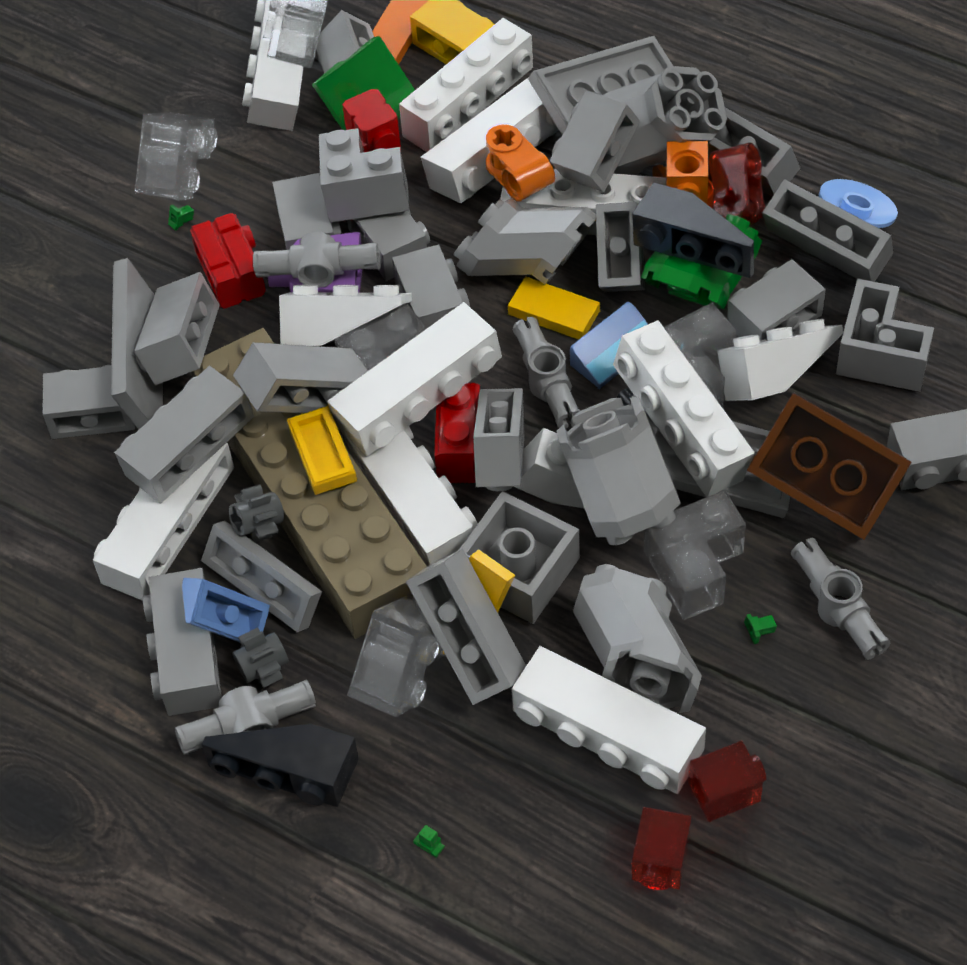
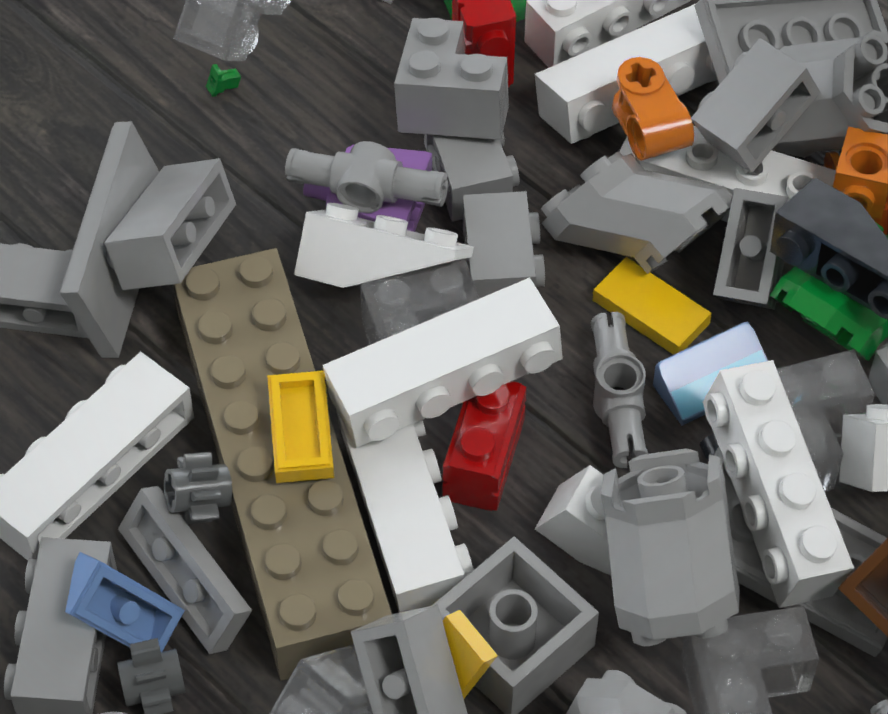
camera: 10 degrees right, 0 degrees up
light grey brick [114,365,254,504] -> none
red brick [190,213,266,309] -> none
light grey brick [233,342,368,414] -> none
light grey brick [272,173,341,250] -> none
light grey brick [473,388,525,491] -> none

